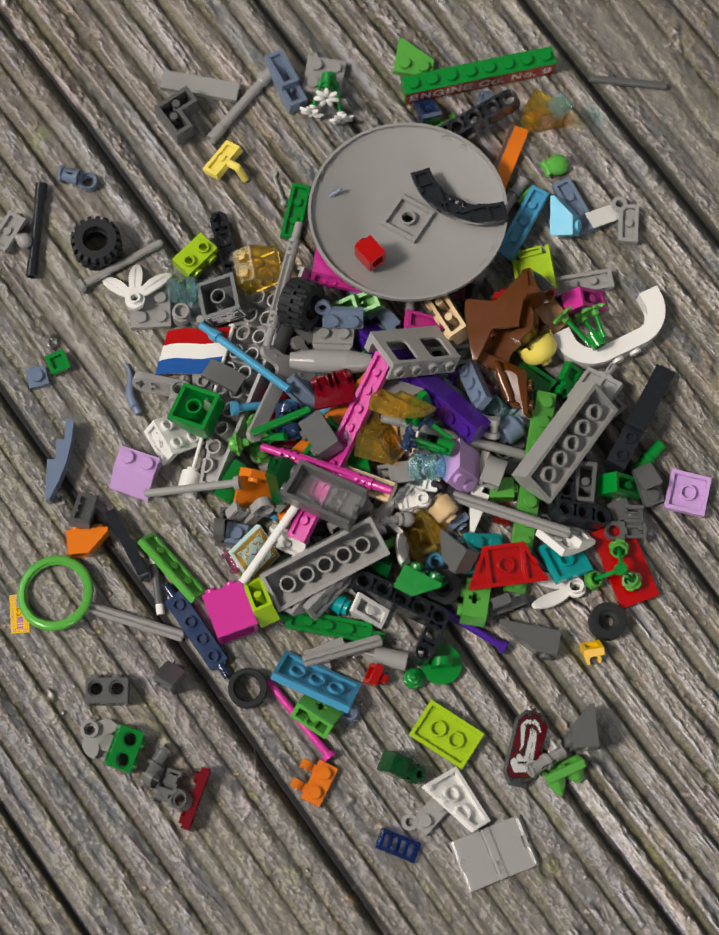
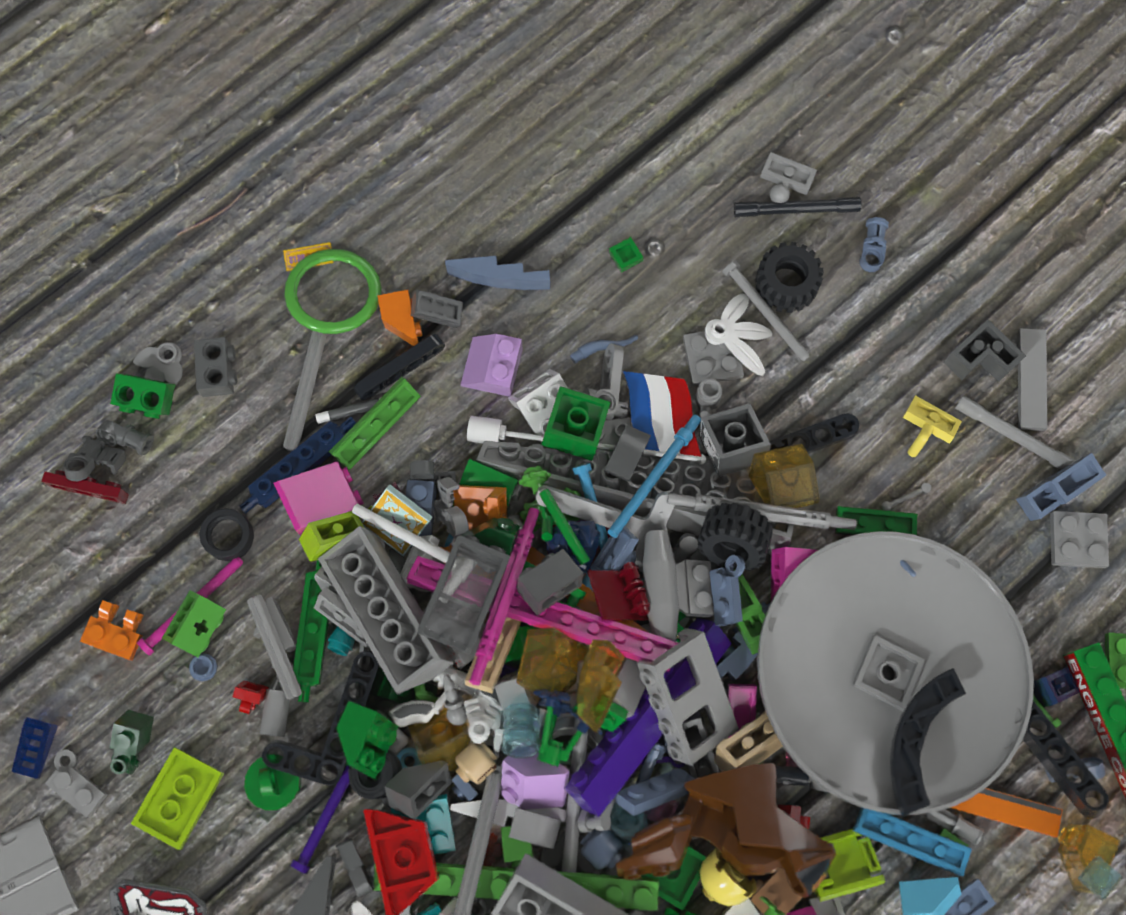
camera: 90 degrees right, 0 degrees up
sand blue plate [25,365,50,391] -> none
light grey bar [144,475,242,497] -> none
dark grey slope [153,660,187,695] -> none
clear light blue wheel [167,276,199,304] -> none
lime brick [172,232,218,281] -> none
dark azure plate [271,650,362,714] -> none
white plant [300,71,354,125] -> none
white slope [349,592,390,629] -> none
red brick [355,235,386,272] -> none
green plate [403,668,424,689] -> none
white wing [422,767,491,833] -> none
bright green brick [457,578,491,628] -> none
bright green animal [540,154,569,177] -> none

